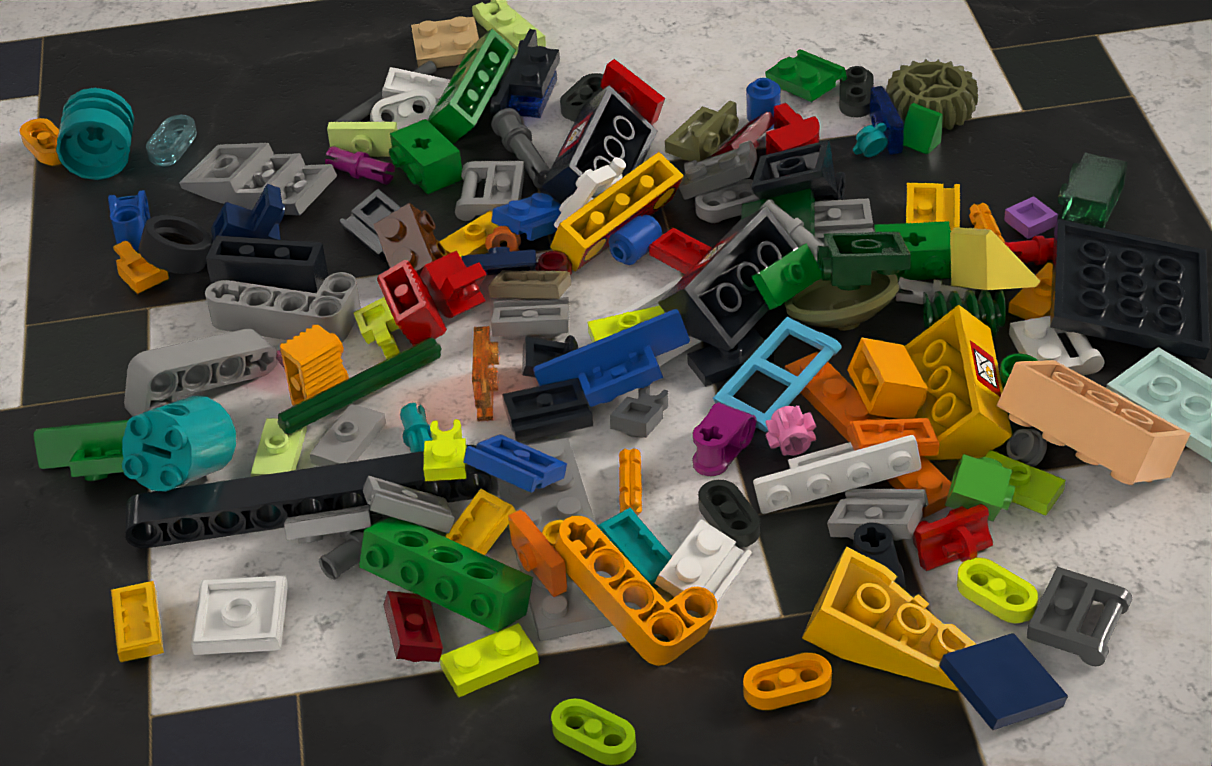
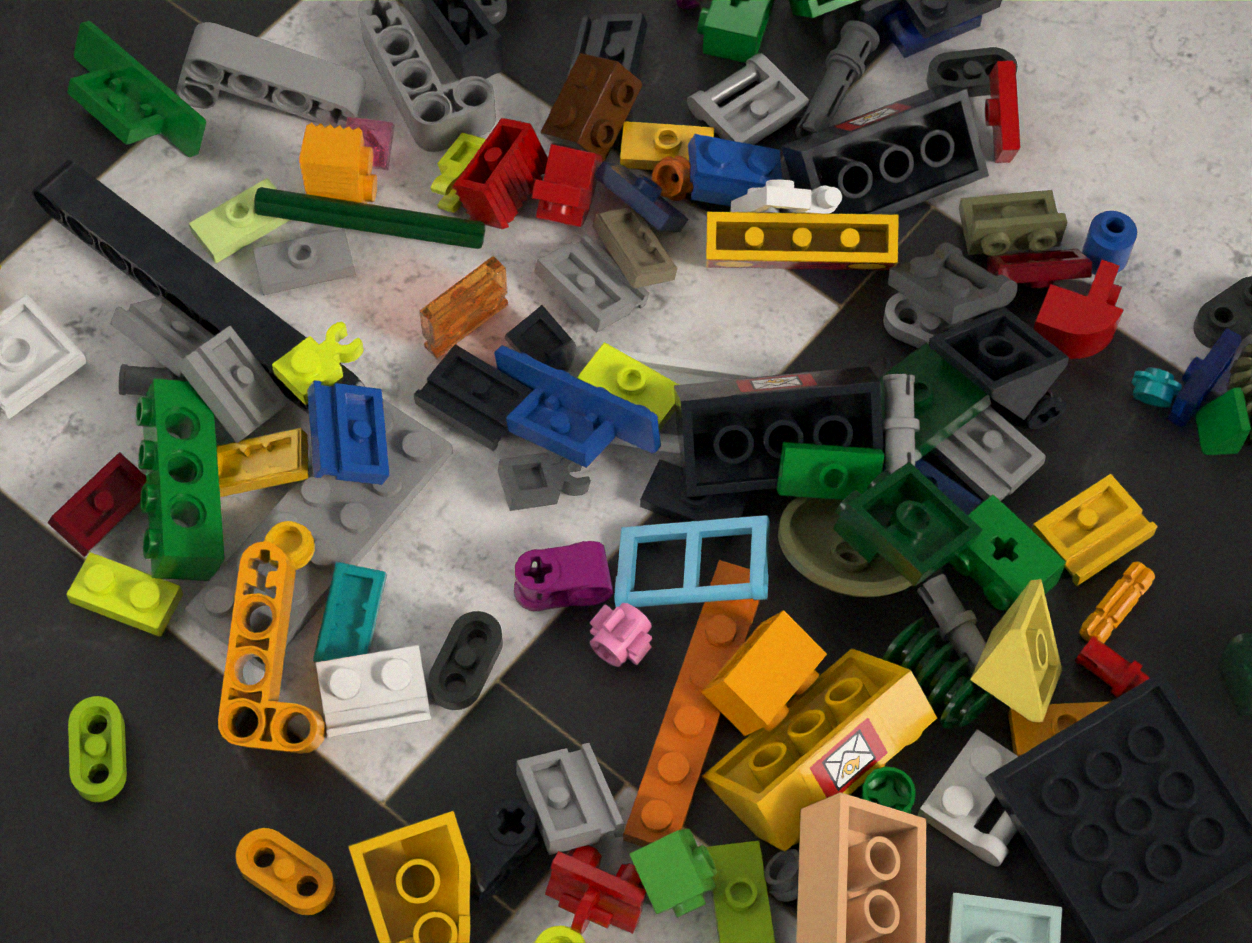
camera: 45 degrees right, 20 degrees up
teal cylinder [122,396,236,492] -> none
teal axle [400,403,432,453] -> none
orange plate [508,510,568,597] -> none
dark red plate [535,251,572,275] -> none
blue brick [609,215,662,265] -> none
light orange axle [619,448,642,516] -> none
red plate [649,228,711,274] -> none
white bracket [753,435,922,514] -> none
green plate [765,49,847,102] -> none
orange plate [847,418,940,456] -> none
medium lavender plate [1004,196,1058,239] -> none

